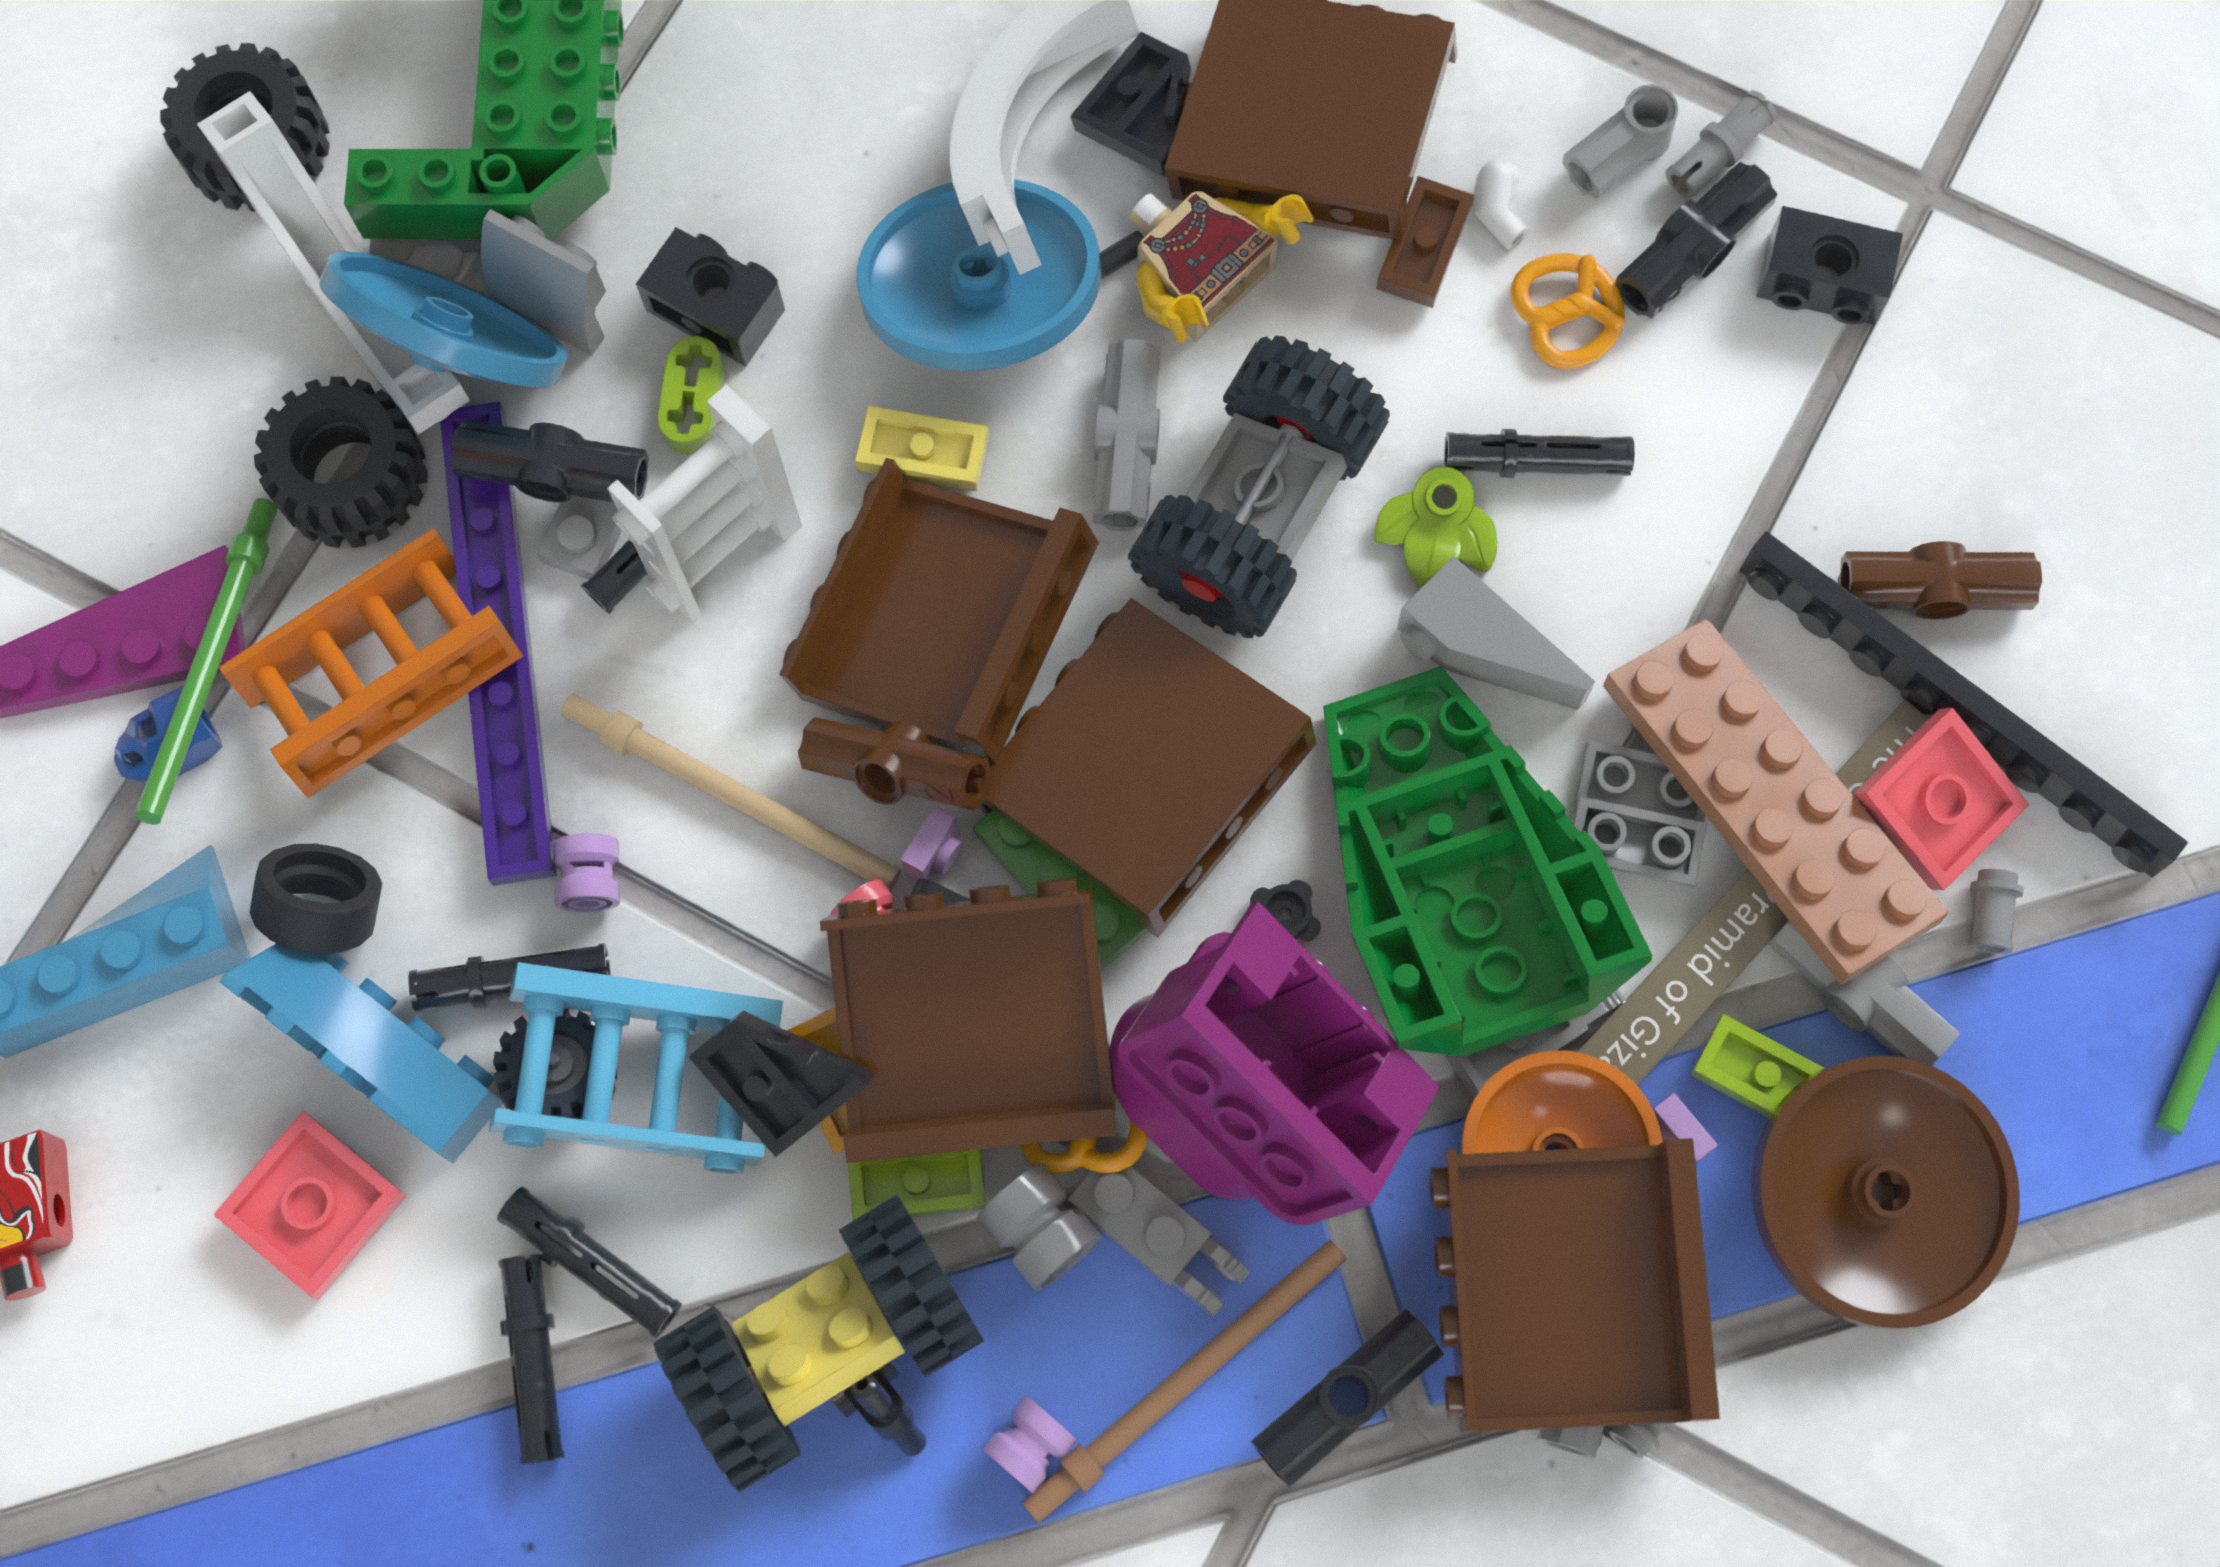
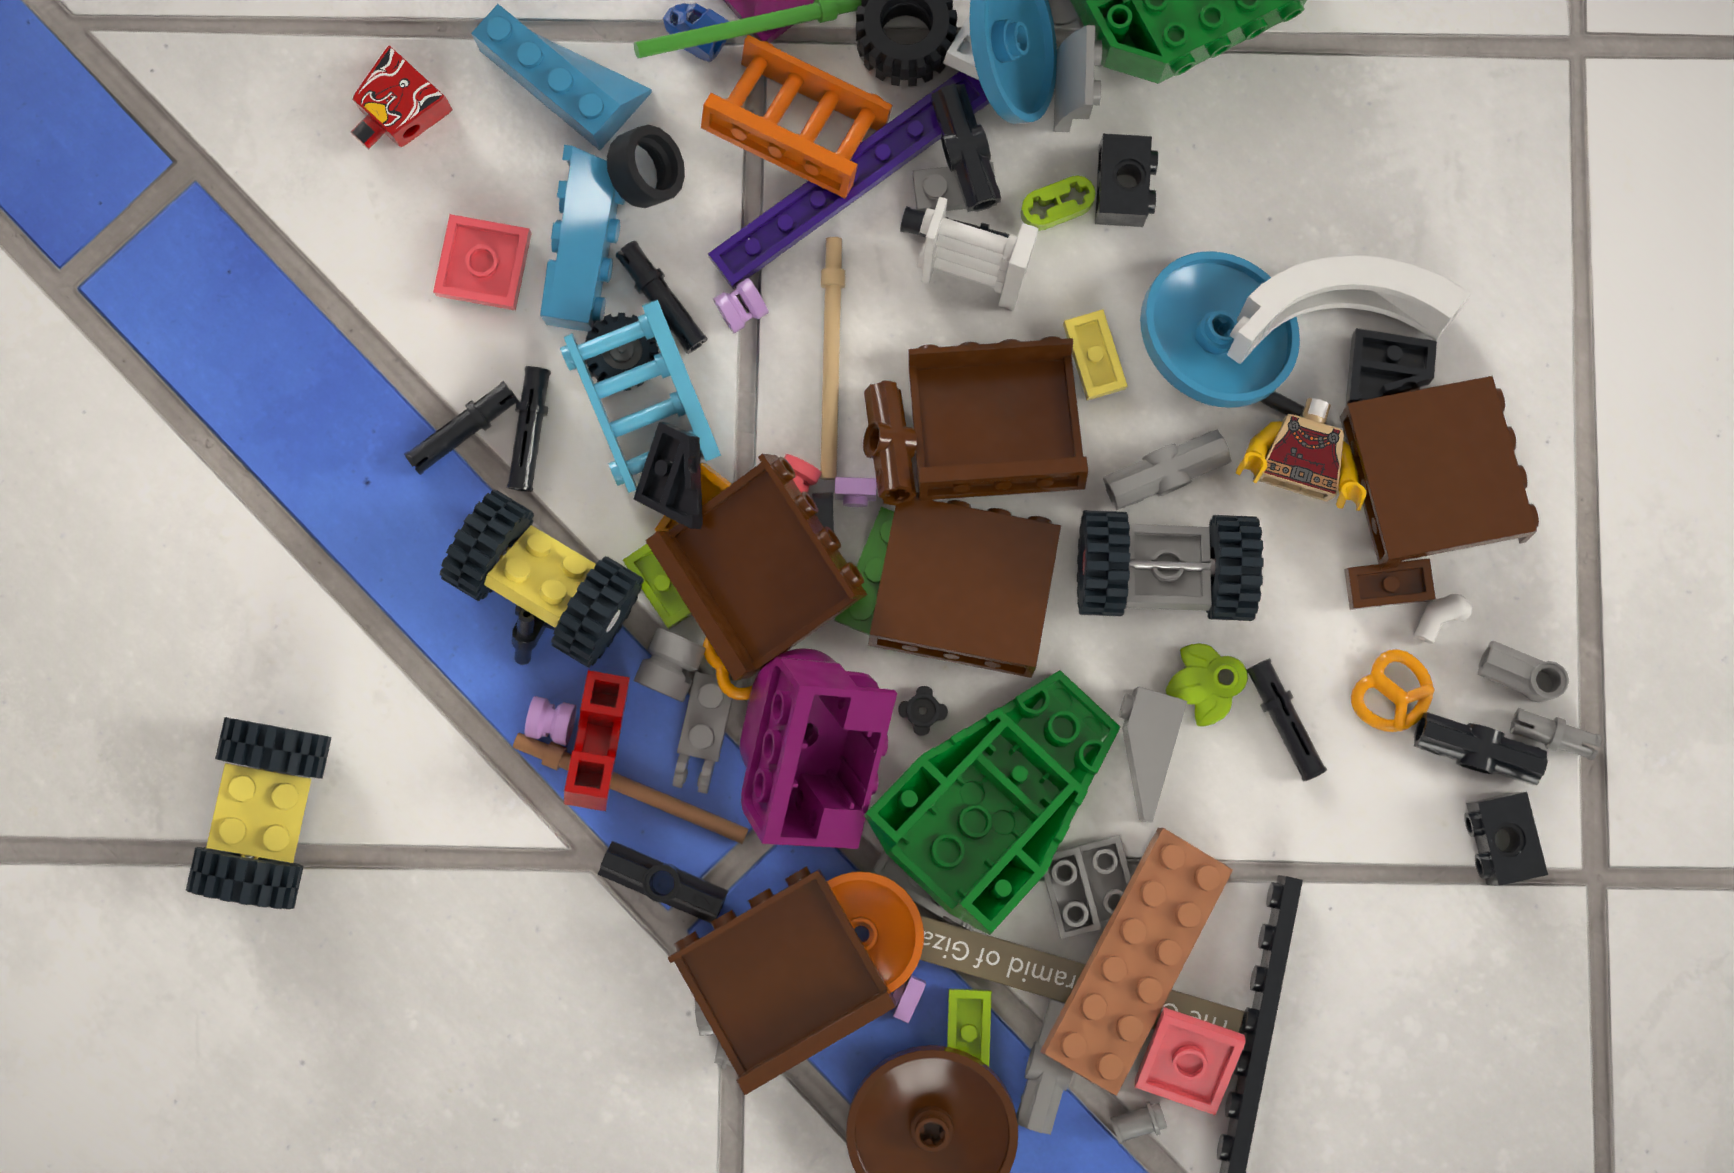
camera: 60 degrees right, 10 degrees up
reddish brown piece [1838,541,2042,620] -> none
none -> red arch [564,670,630,811]

